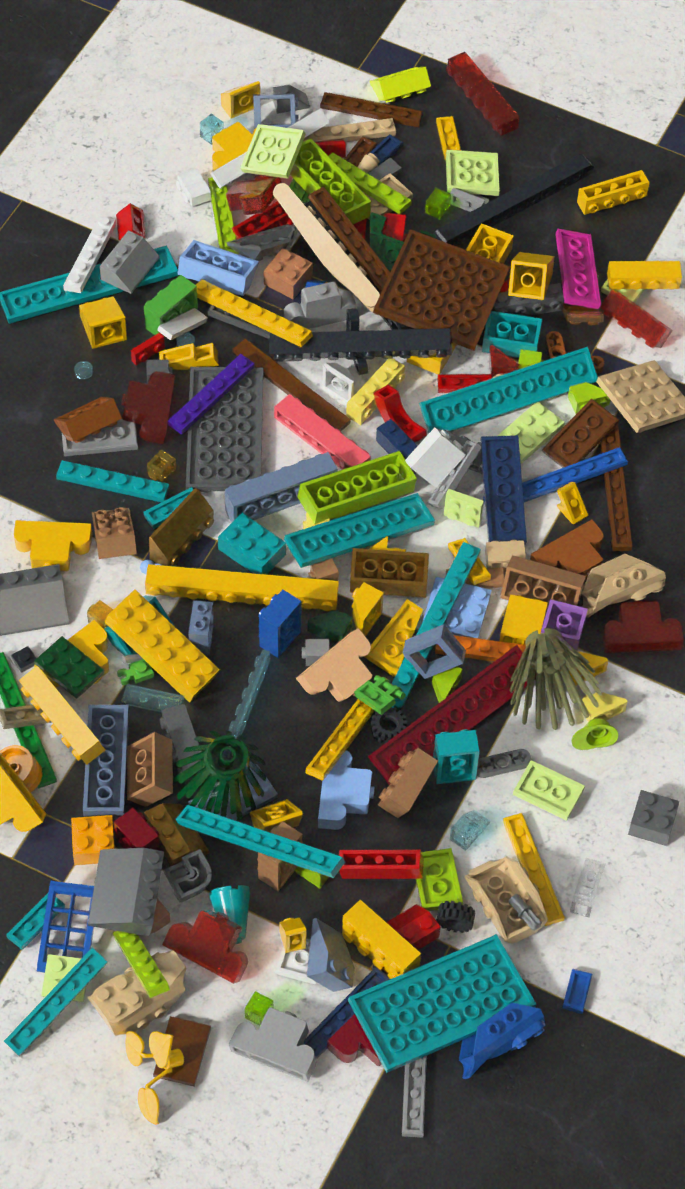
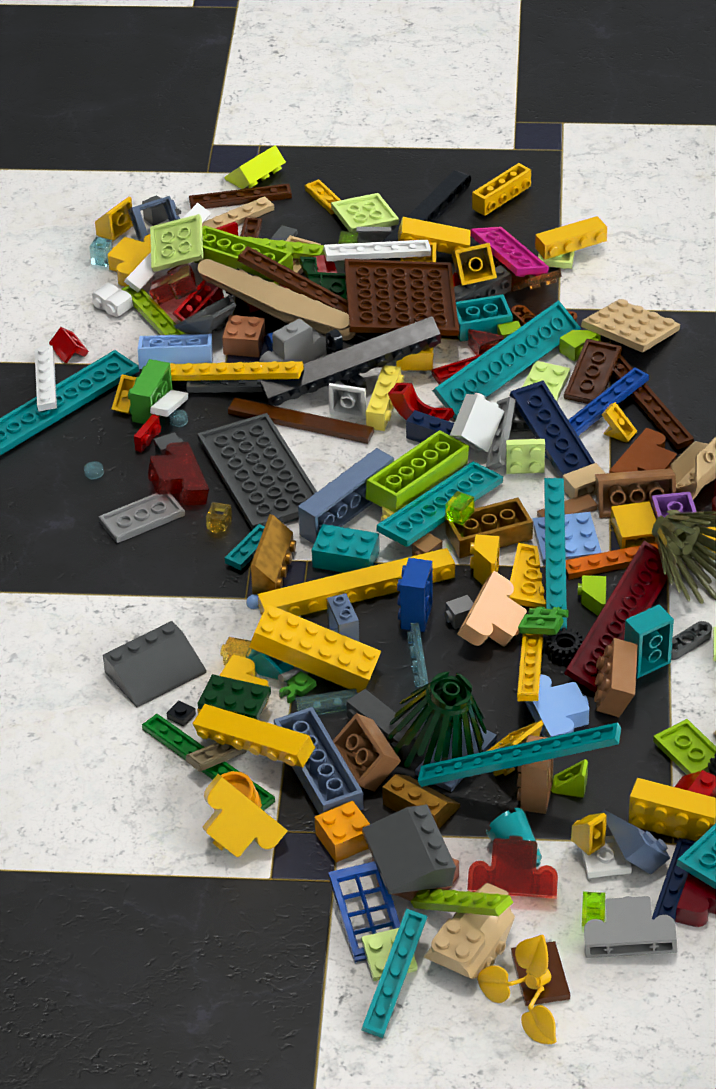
camera: 20 degrees left, 15 degrees down
teal plate [6,893,65,950] -> none
yellow brick [14,520,92,571] -> none
dark orange slope [54,397,122,443] -> none
teal plate [56,460,169,502] -> none
yellow slope [79,296,127,349] -> none
medium nougat slope [92,507,137,559] -> none
light grey slope [100,230,159,294] -> none
dark red brick [114,808,160,851] -> none
yellow slope [159,343,218,370] -> none
dark grey brick [164,849,212,903] -> none
dark purple plate [168,354,254,435] -> none
coral brick [274,394,371,470] -> none
clear green slope [307,610,352,643] -> none
red brick [339,850,424,879] -> none
tan cone [358,153,379,173] -> none
dark blue tile [370,134,403,165] -> none
sand blue window [403,624,466,679] -> none
clear red brick [446,51,519,136] -> none
yellow tile [448,538,491,585] -> none
clear light blue slope [450,810,490,851] -> none
clear red brick [600,290,673,349] -> none
none -> yellow slope [111,374,136,415]
none -> white plate [323,240,431,262]
none -> yellow brick [398,217,470,254]
none -> clear neon green brick [445,491,474,525]

